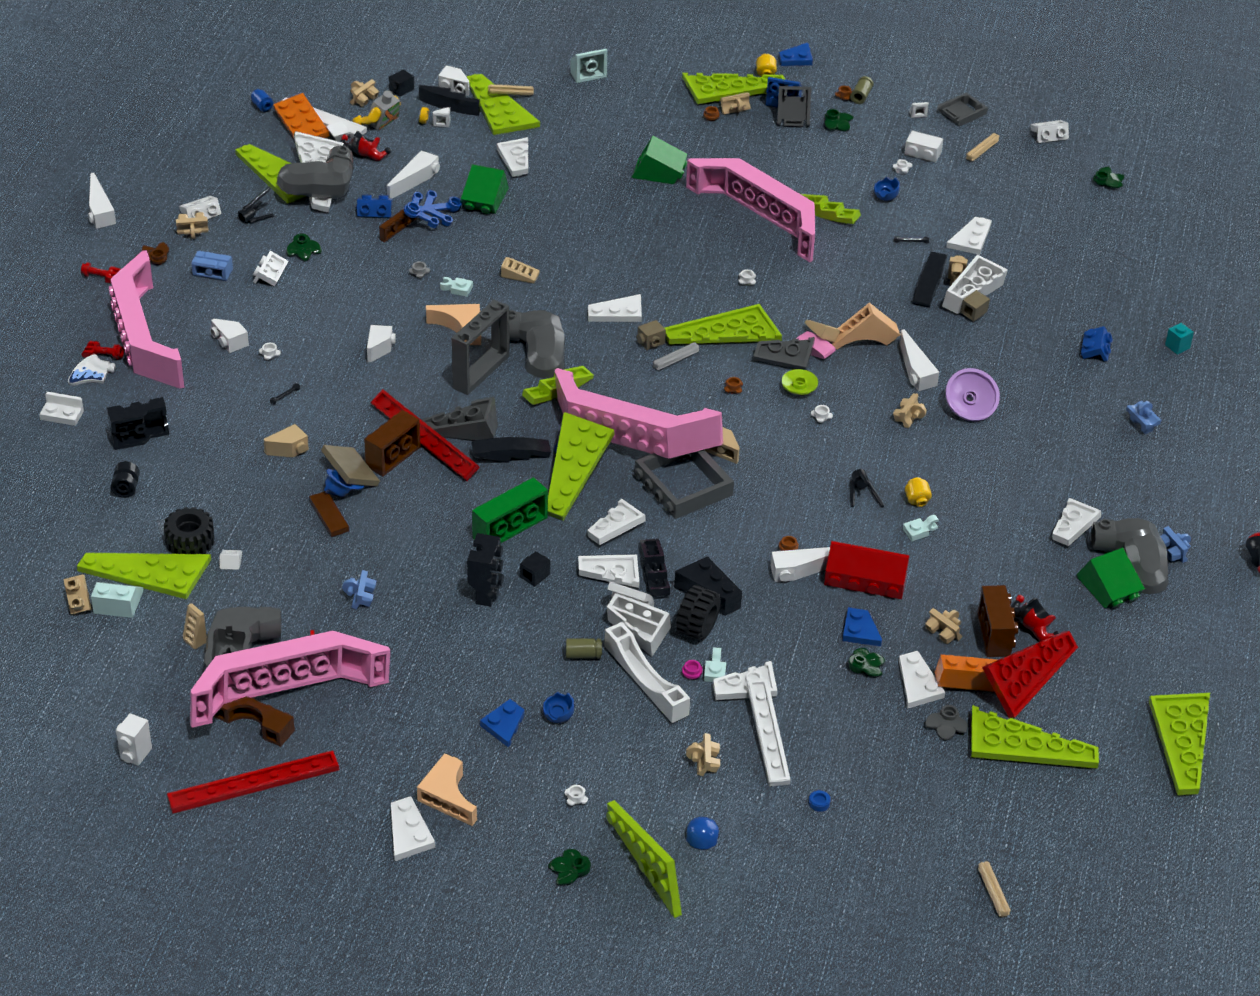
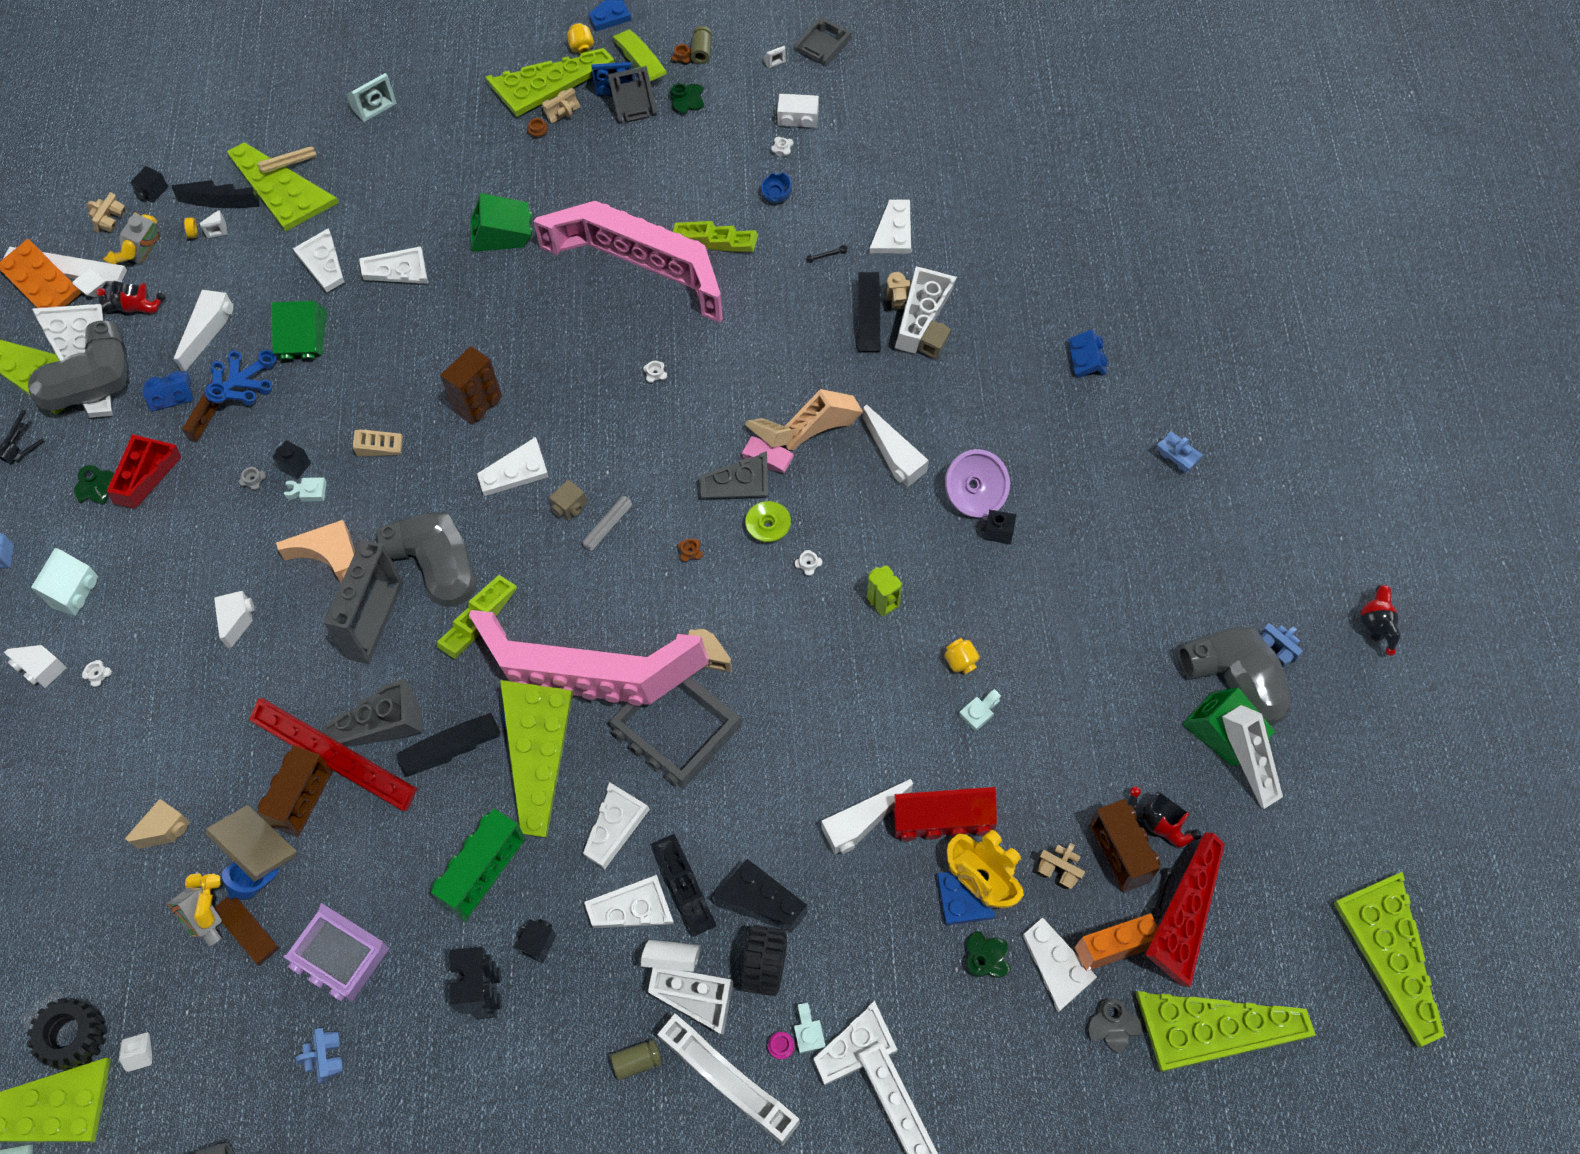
camera: 15 degrees left, 20 degrees up
white bracket [253,251,288,286] -> none
black hinge [270,383,300,404] -> none
white slope [438,66,469,96] -> none
lime wing [665,304,782,344] -> none
dark orange plate [779,536,799,551] -> none
black plant [849,469,885,508] -> none
tan hips [893,393,927,428] -> none
tan axle [966,133,999,161] -> none
white bracket [1030,120,1069,143] -> none
white wing [1052,498,1101,546] -> none
dark green plate [1093,167,1125,188] -> none
teal brick [1165,323,1194,355] -> none
none -> light aqua slope [31,548,98,616]
none -> red wedge [107,434,181,509]
none -> torso [166,873,222,946]
none -> black brick [272,440,311,480]
none -> window [283,903,390,1002]
none -> white wing [359,247,428,284]
none -> reddish brown brick [440,346,502,425]
none -> lime slope [613,29,667,81]
none -> lime brick [867,565,902,616]
none -> yellow piece [947,830,1024,909]
none -> black brick [981,509,1017,545]
none -> white slope [1222,705,1283,809]

